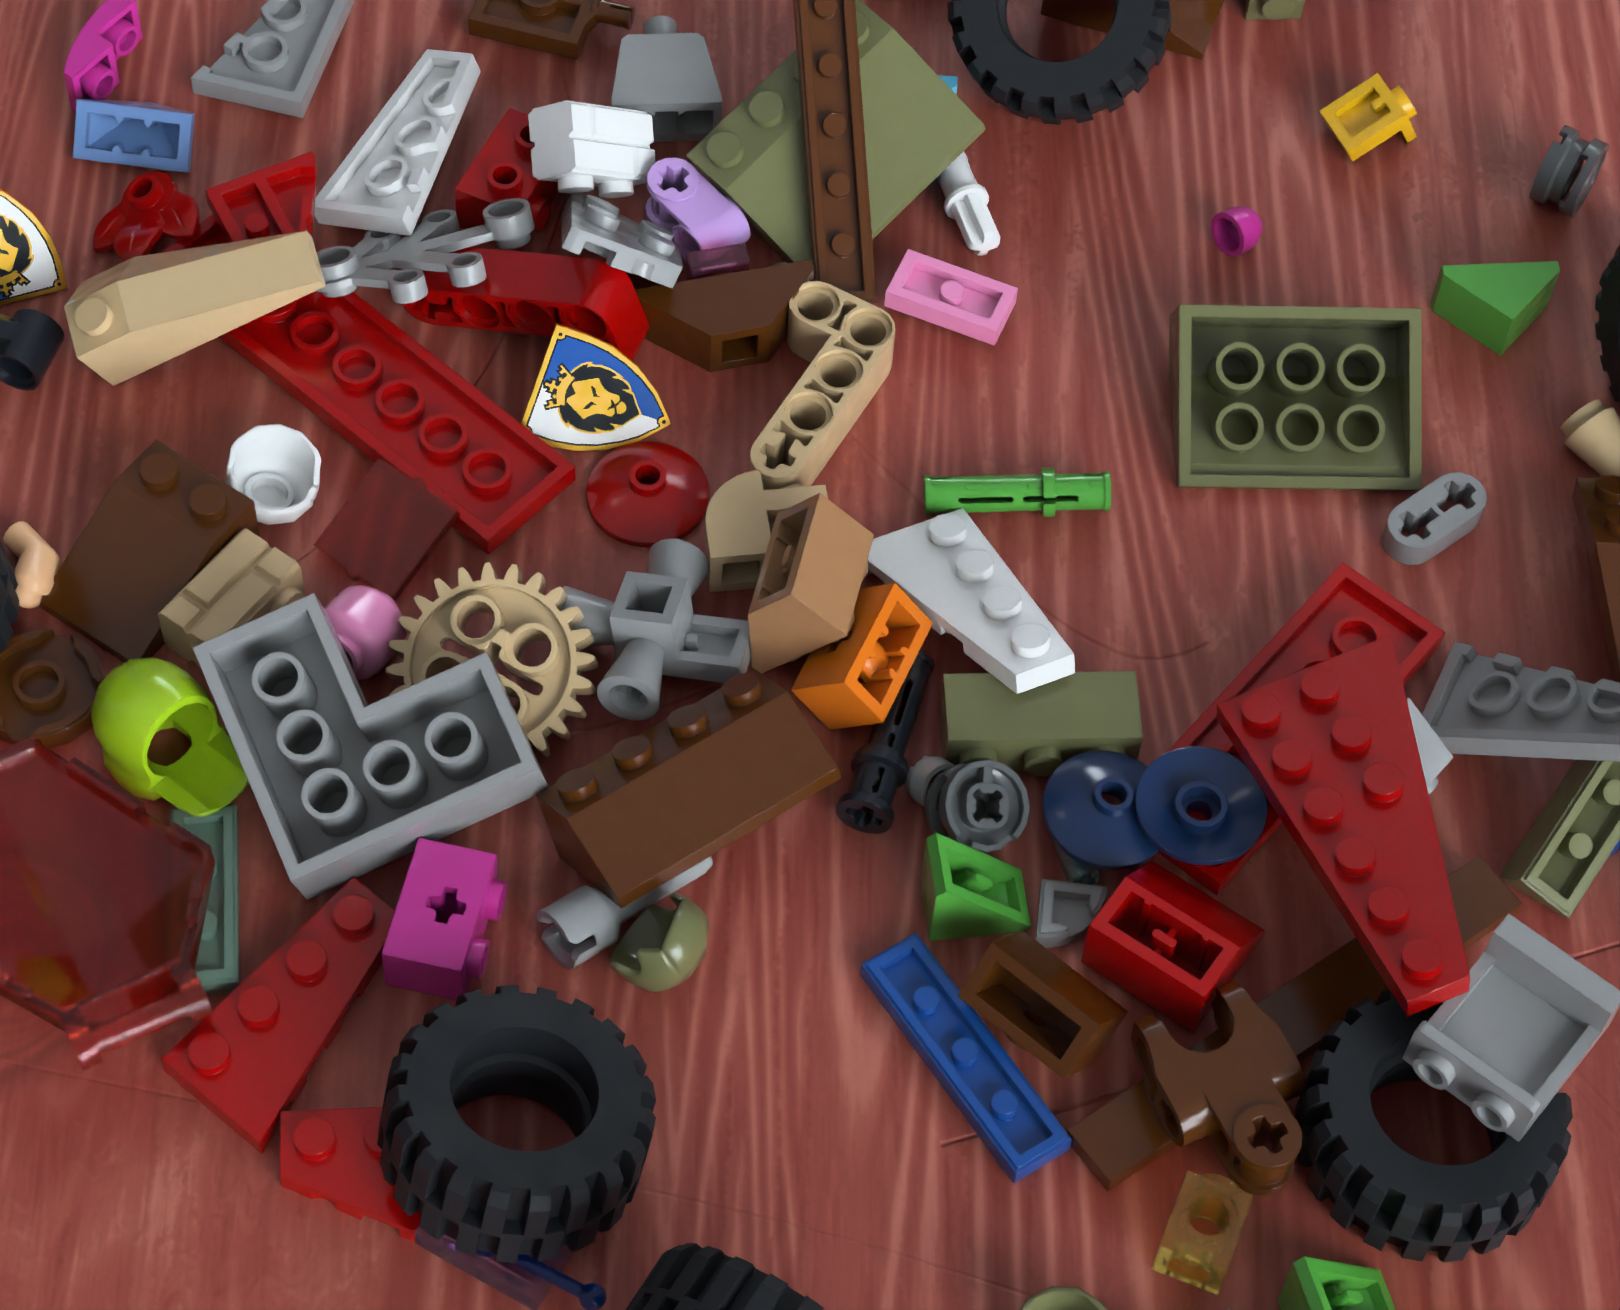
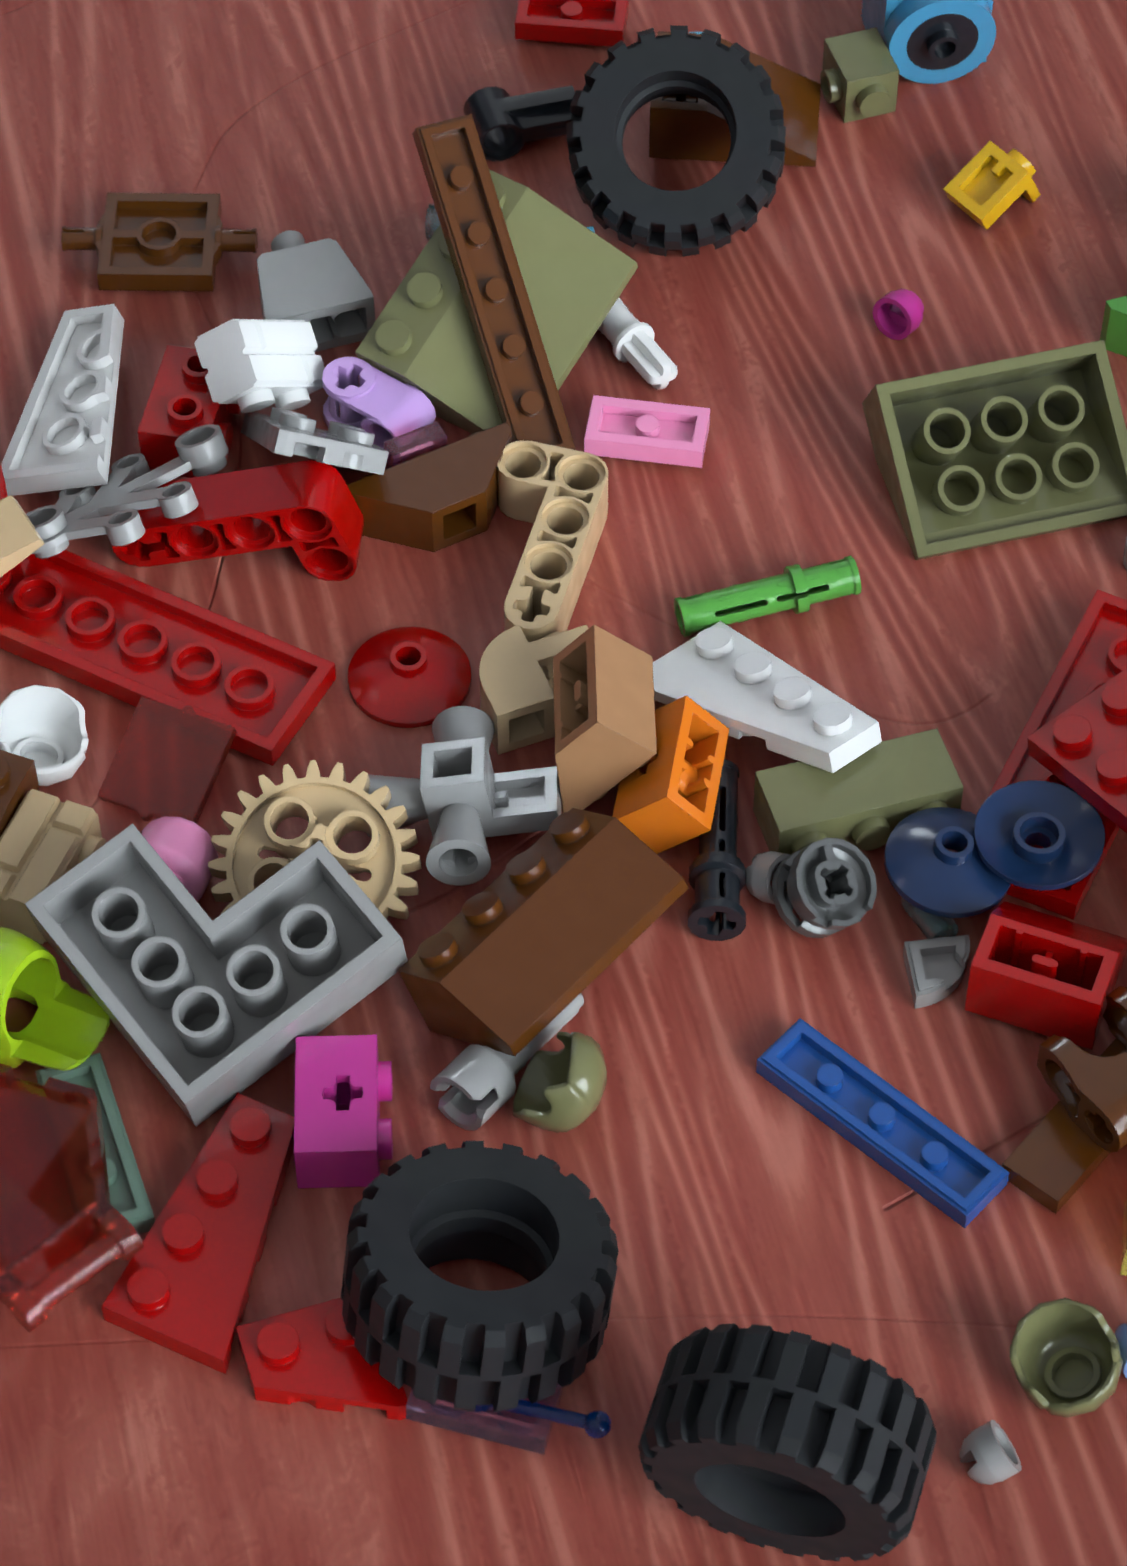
camera: 10 degrees left, 5 degrees down
shield [521,323,671,451] -> none
bright green slope [920,833,1031,941] -> none
reddish brown brick [958,931,1128,1079] -> none

